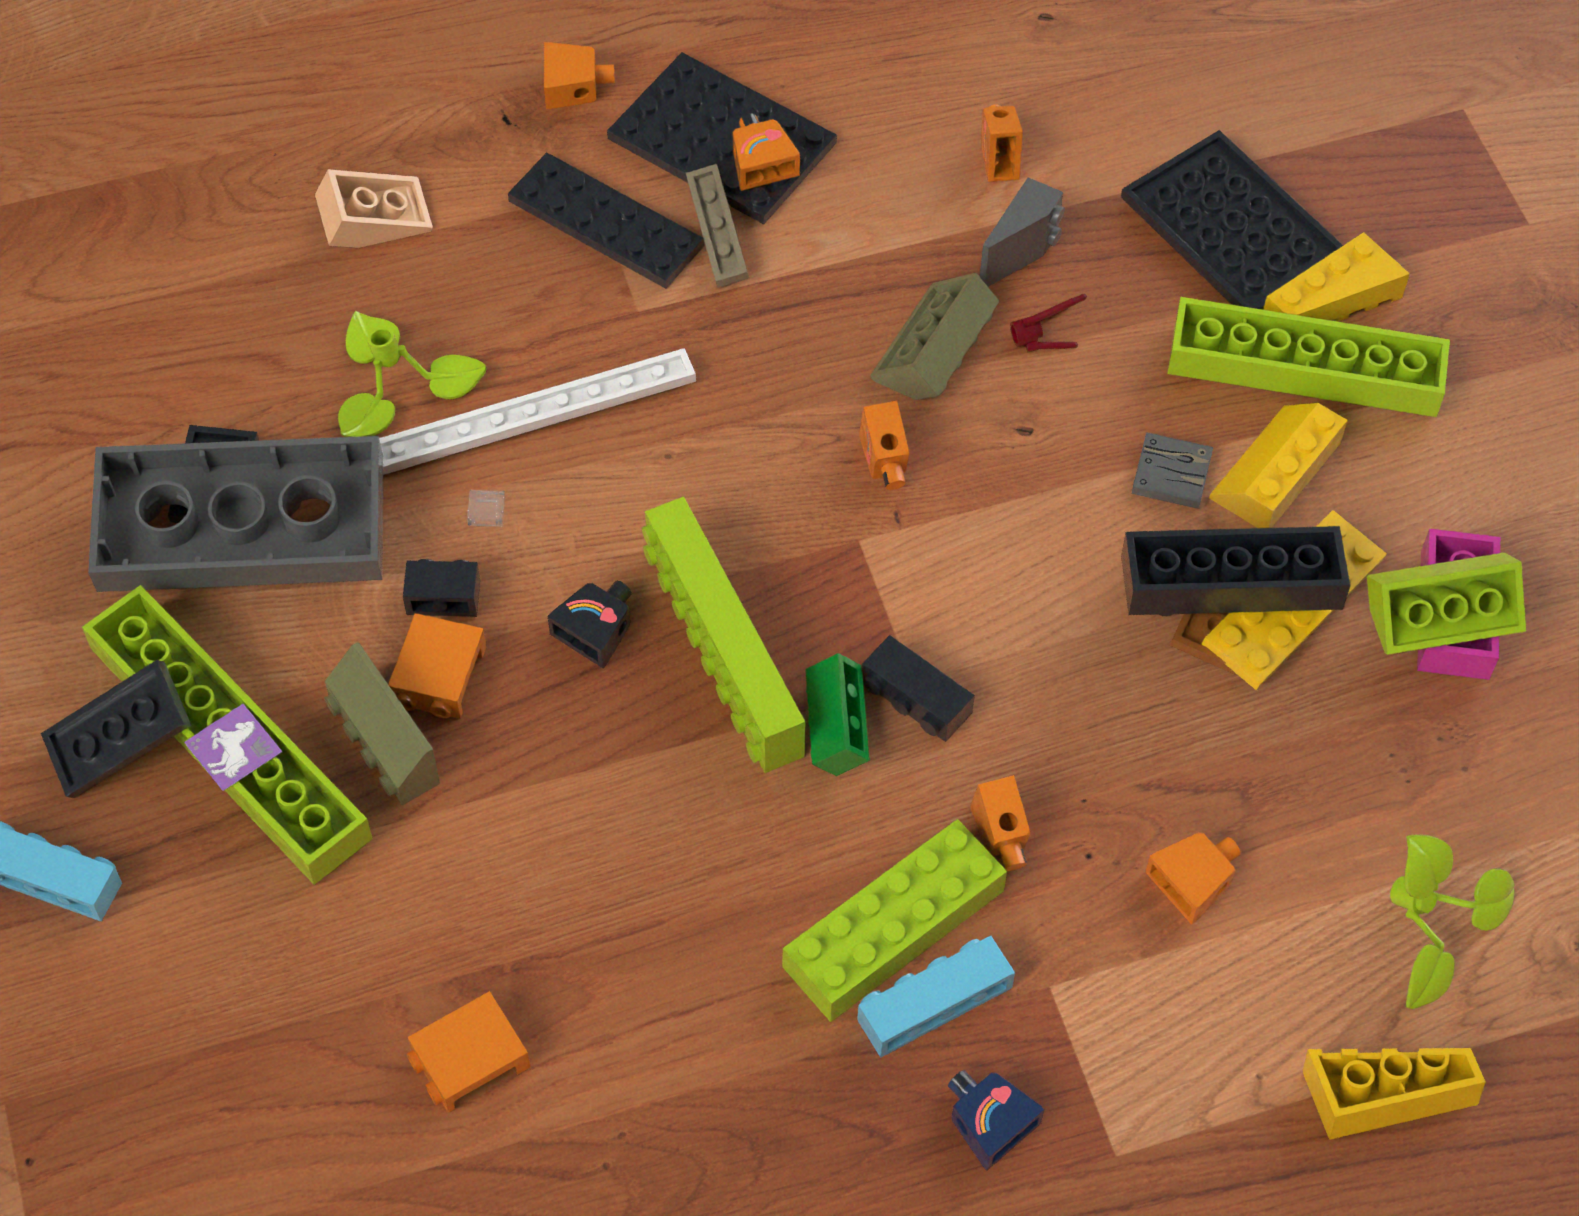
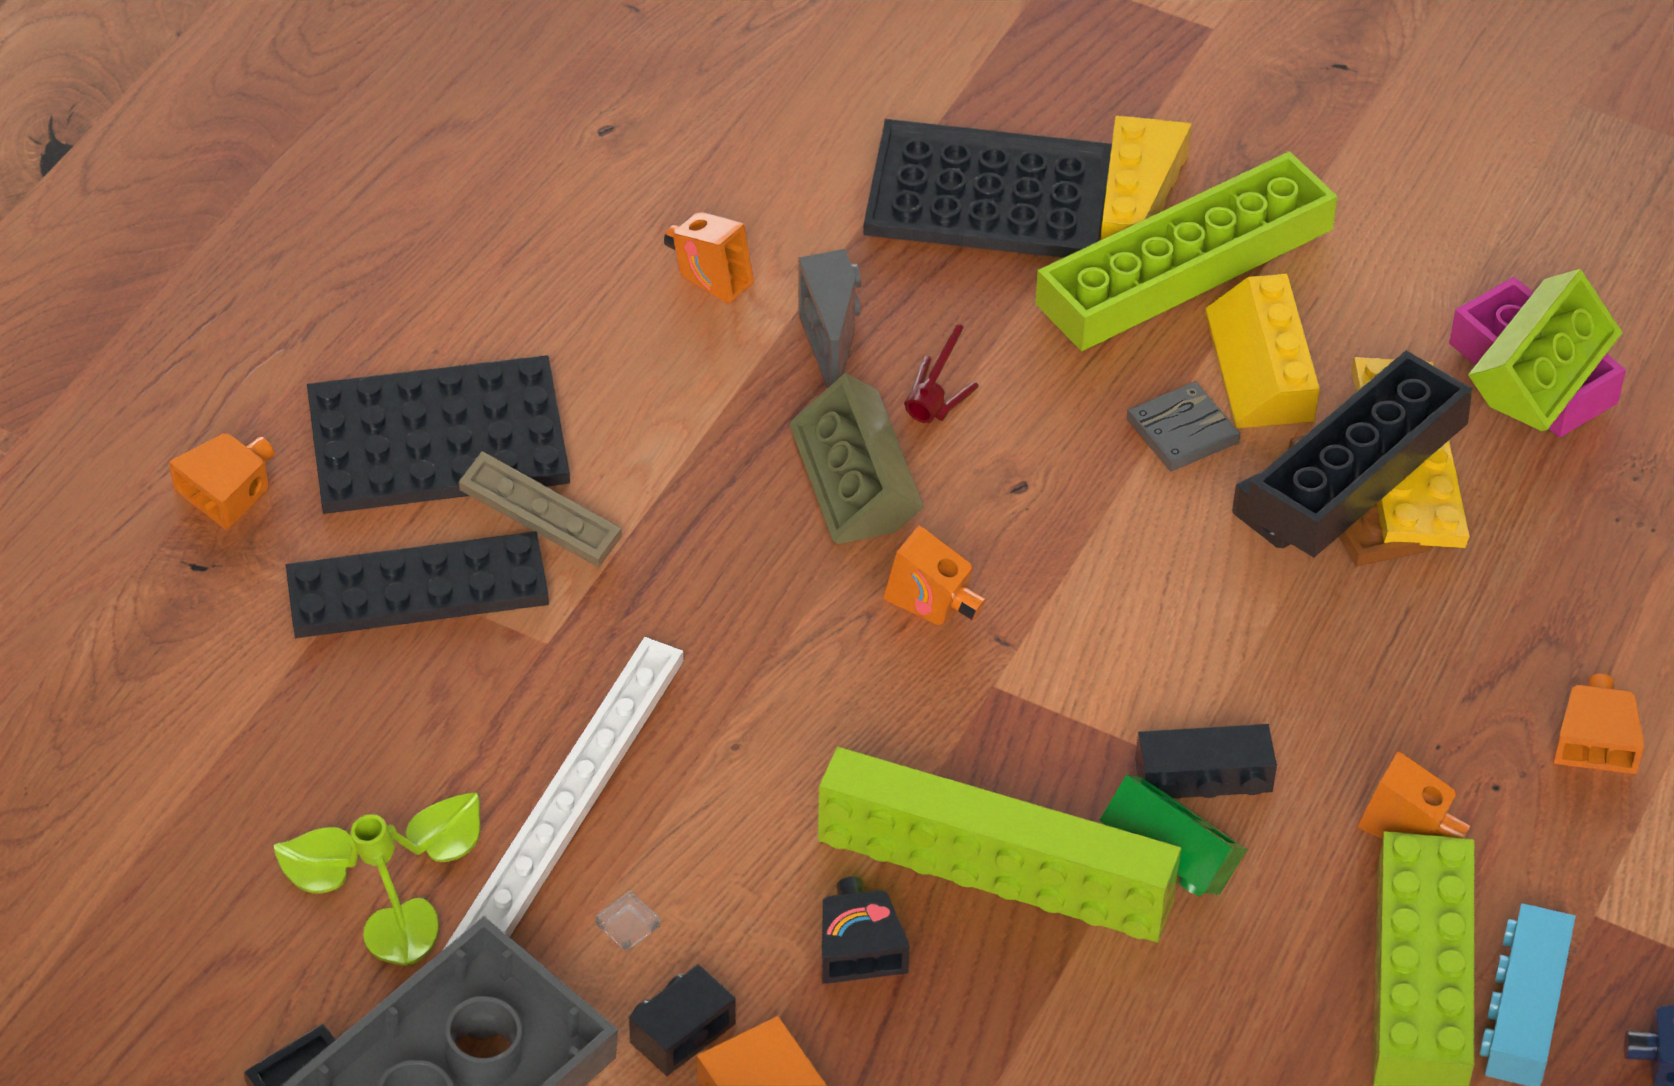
camera: 45 degrees left, 10 degrees down
light nougat slope [315,169,433,248] -> none
orange torso [733,114,800,191] -> none

